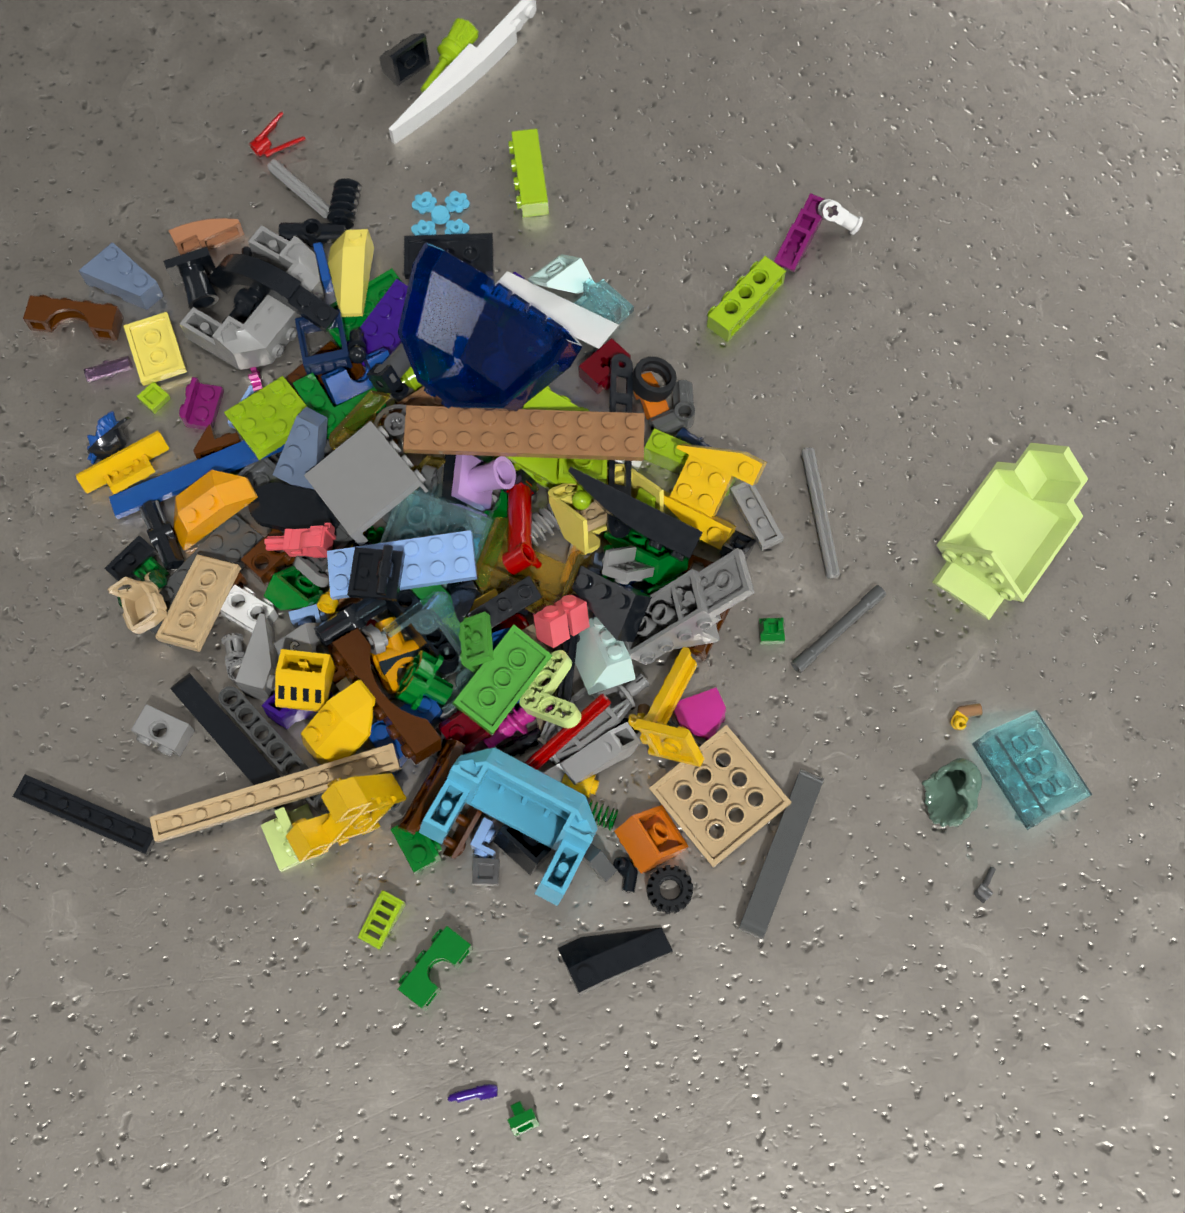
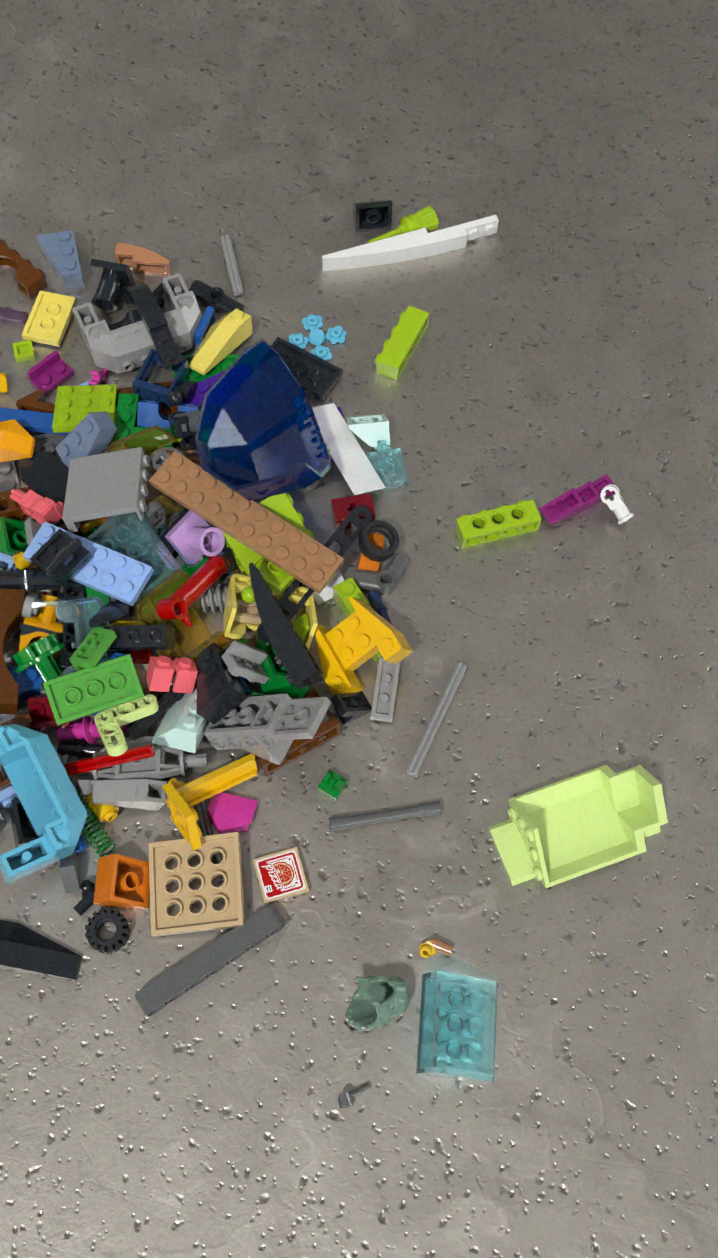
camera: 30 degrees right, 5 degrees down
red plant [249,112,305,158] -> none
black piece [327,178,362,229] -> none
none -> tile [253,847,309,905]

